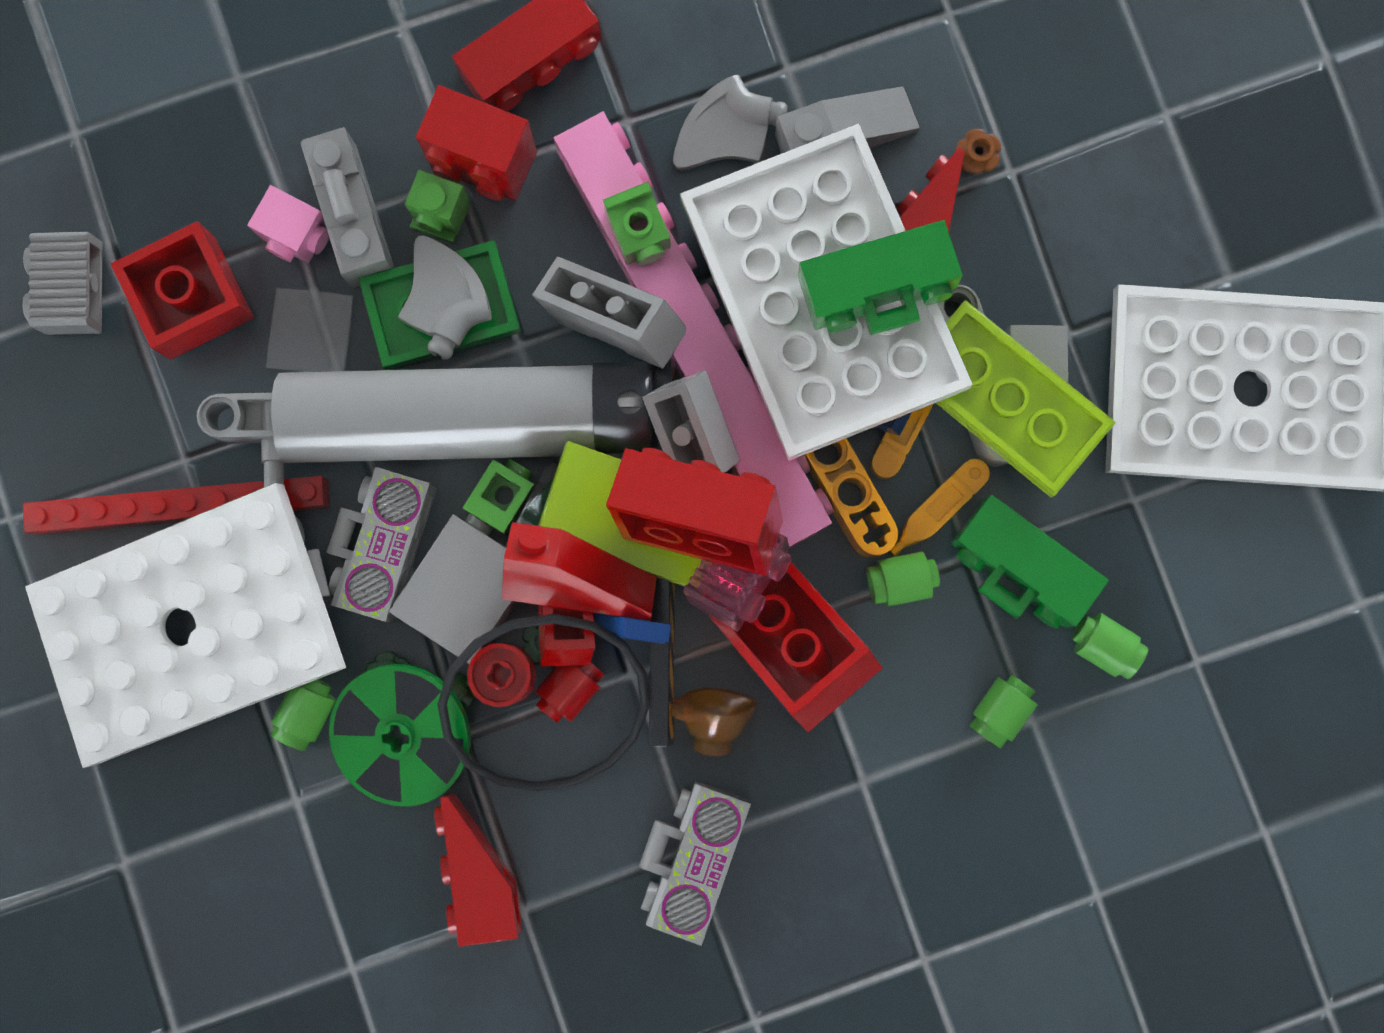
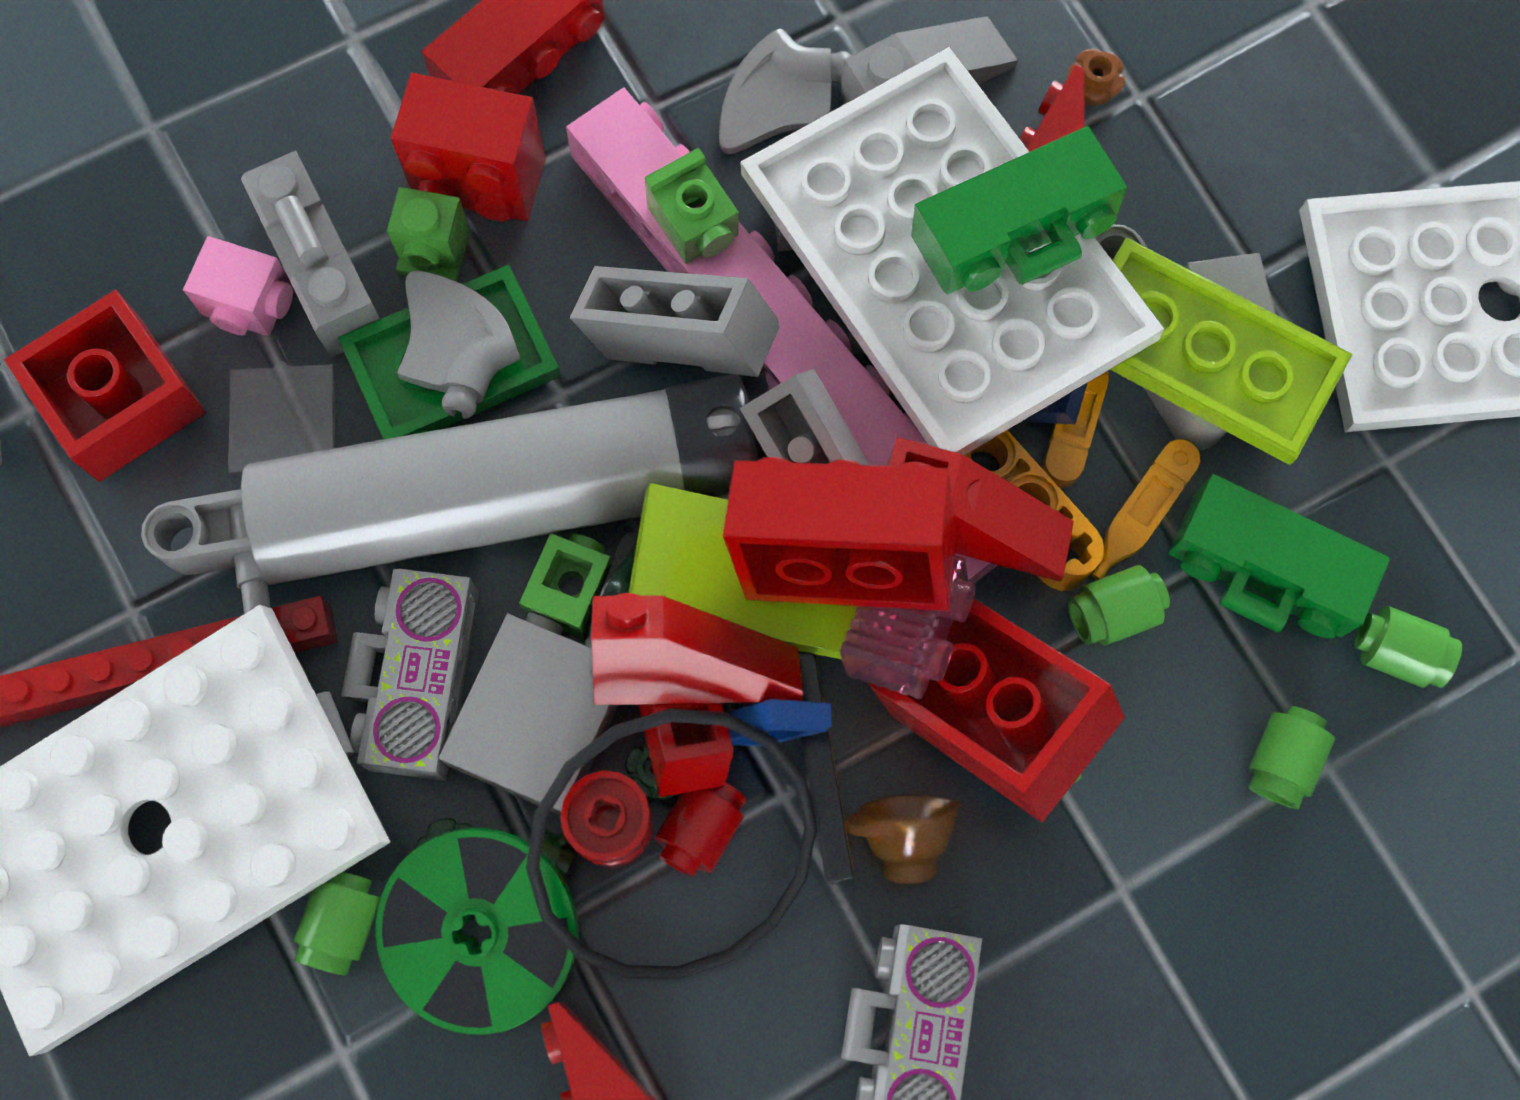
camera: 10 degrees left, 10 degrees down
none -> red slope [887,437,1074,582]

